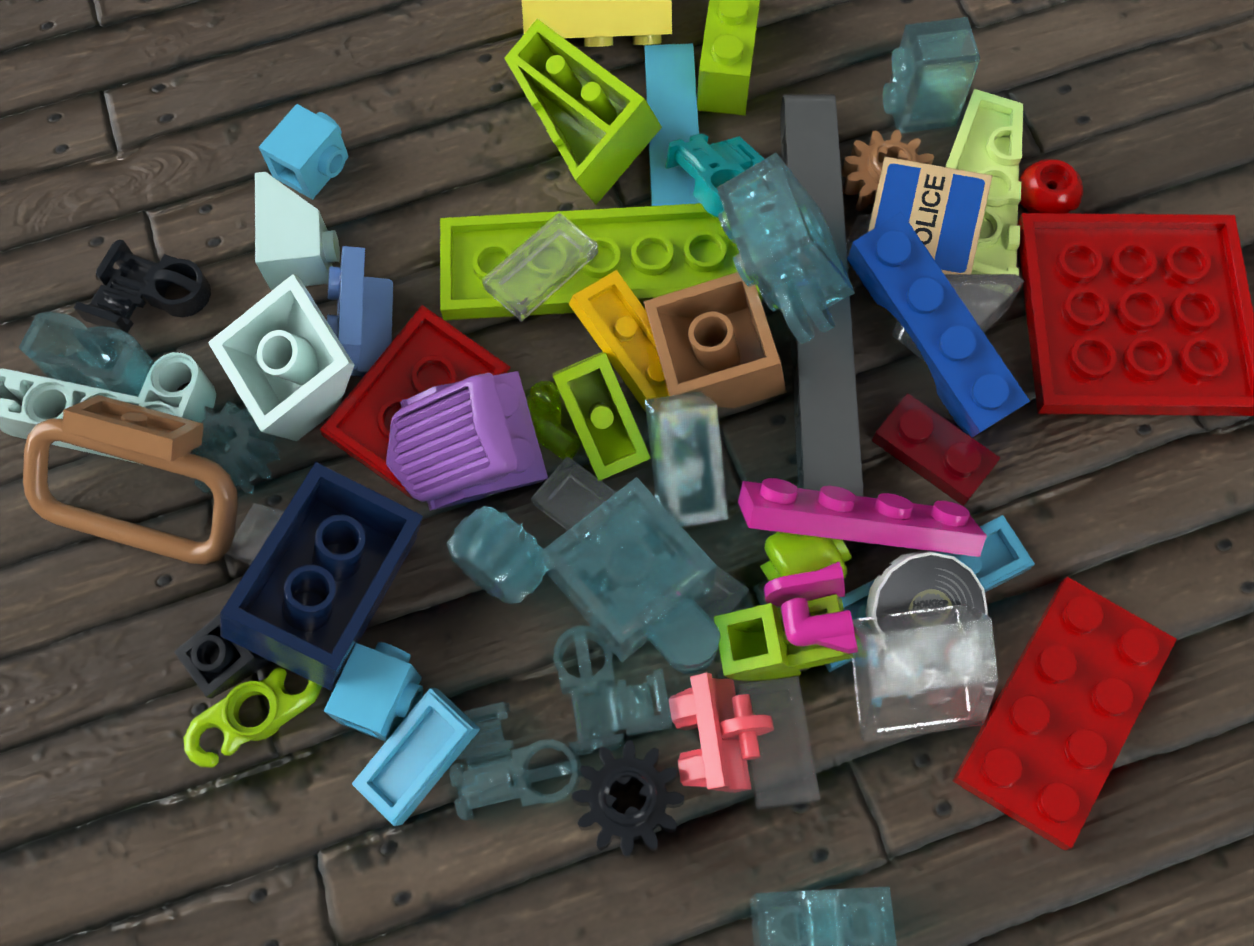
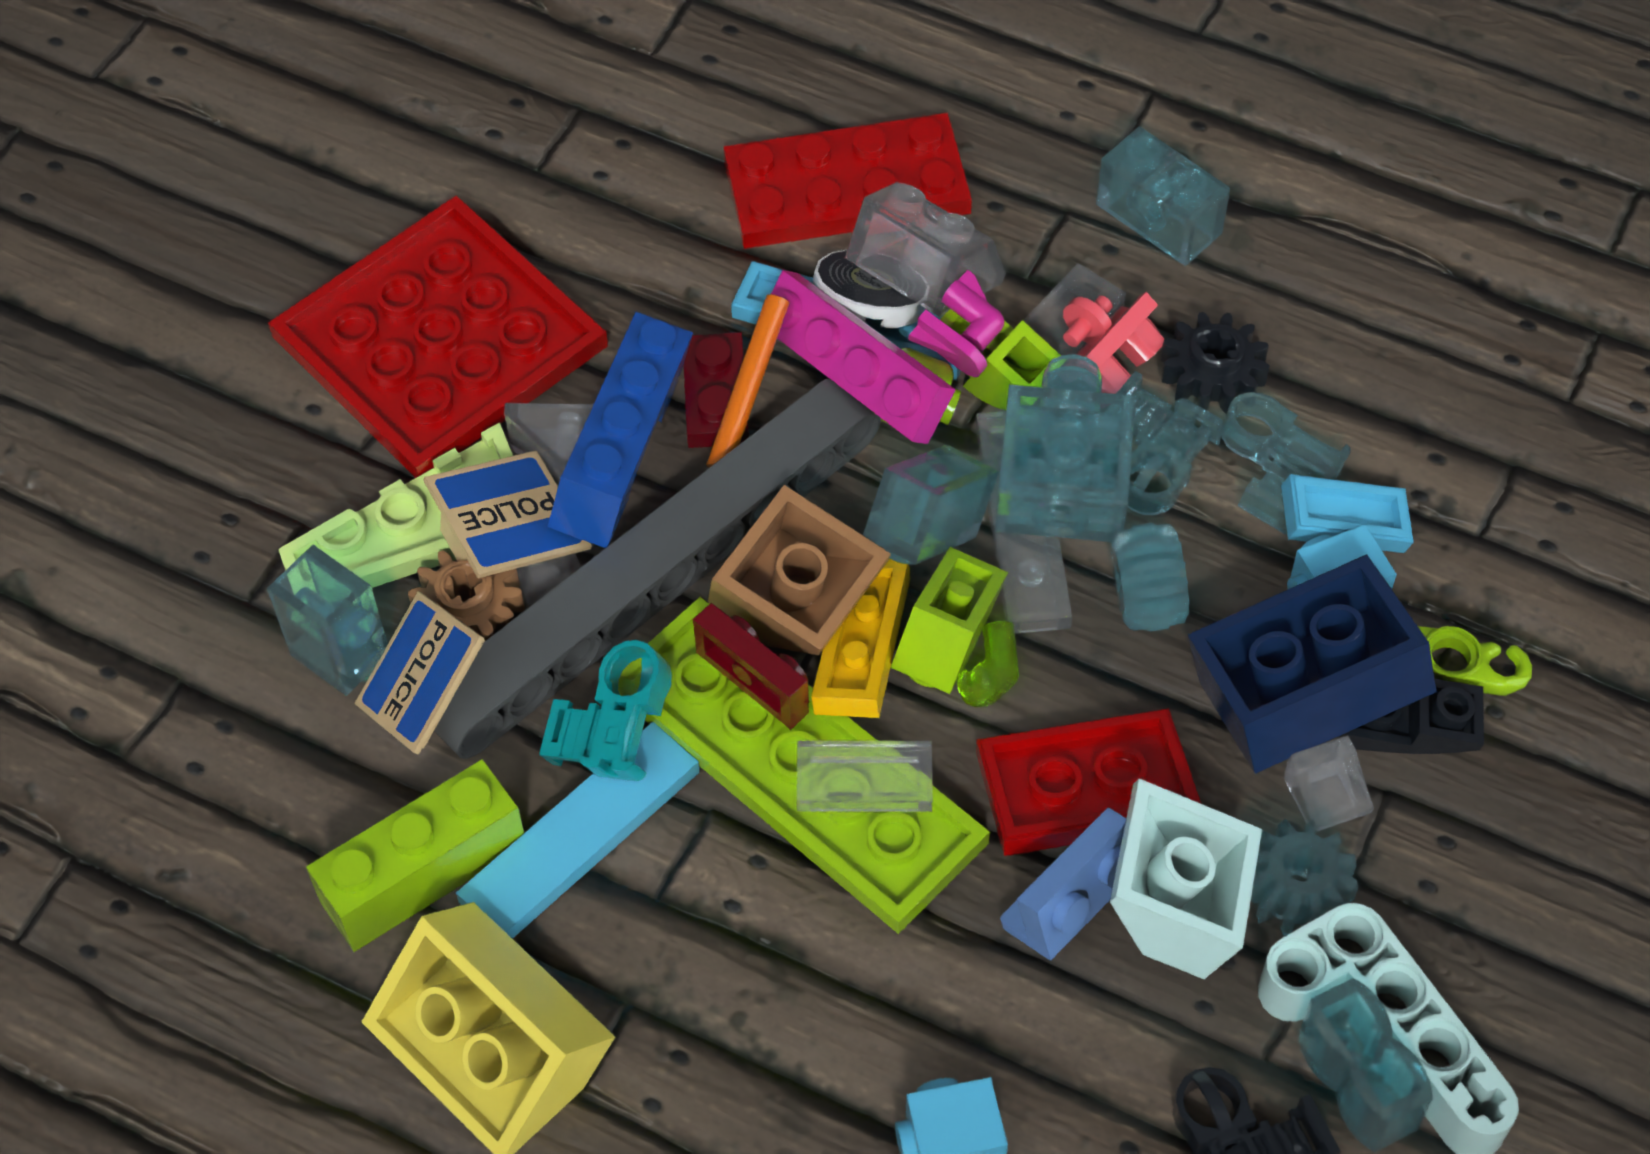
camera: 135 degrees left, 10 degrees down
medium nougat bar [23,395,238,565] -> none
light aqua slope [255,172,340,290] -> none
medium lavender piece [386,371,548,511] -> none
lime wedge [504,19,662,205] -> none
clear light blue brick [717,153,855,344] -> none
red plate [1019,159,1083,213] -> none
none -> piece [354,591,485,755]
none -> dark red plate [693,603,809,730]
none -> orange bar [706,294,789,468]

